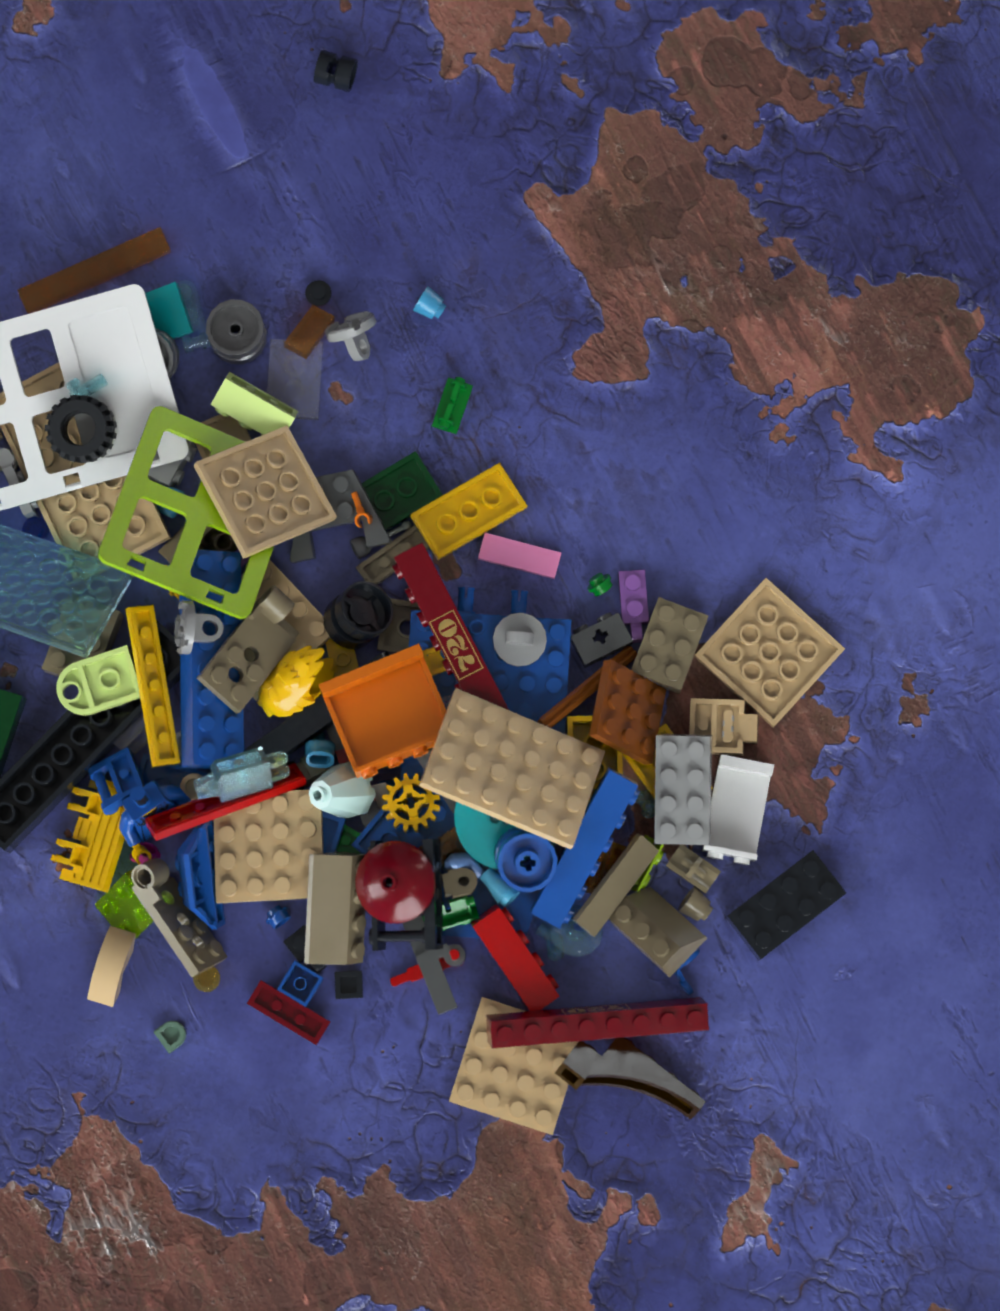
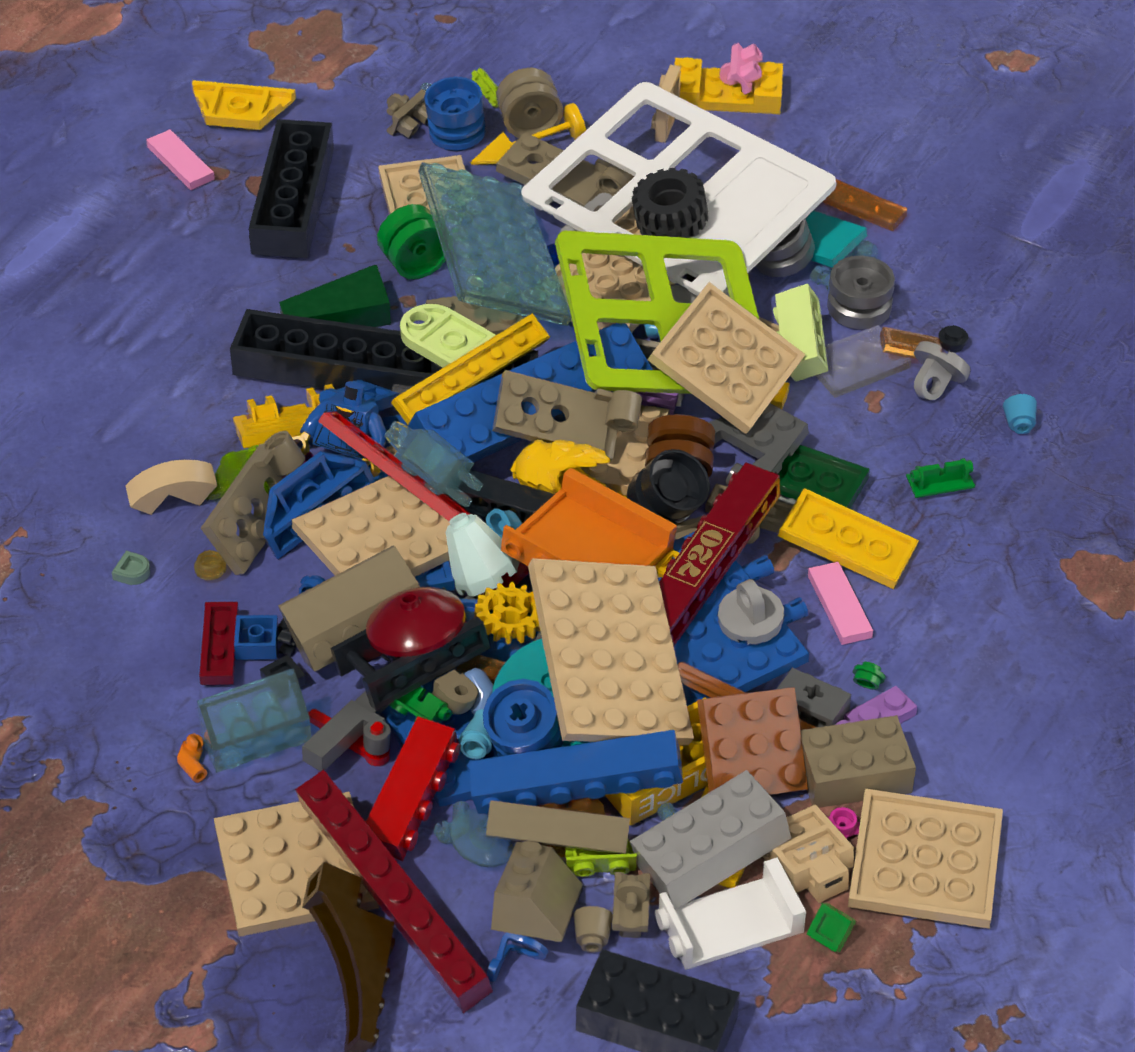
camera: 55 degrees right, 35 degrees down
clear light blue arm [66,374,108,396] -> none
light grey tile [175,600,224,654] -> none
orange hand [351,492,373,528] -> none
none -> orange arm [177,733,207,783]
none -> clear light blue slope [197,669,311,773]
none -> reddish brown wheel [645,414,715,477]
none -> green plate [806,903,856,952]
none -> dark pink plate [827,807,860,839]

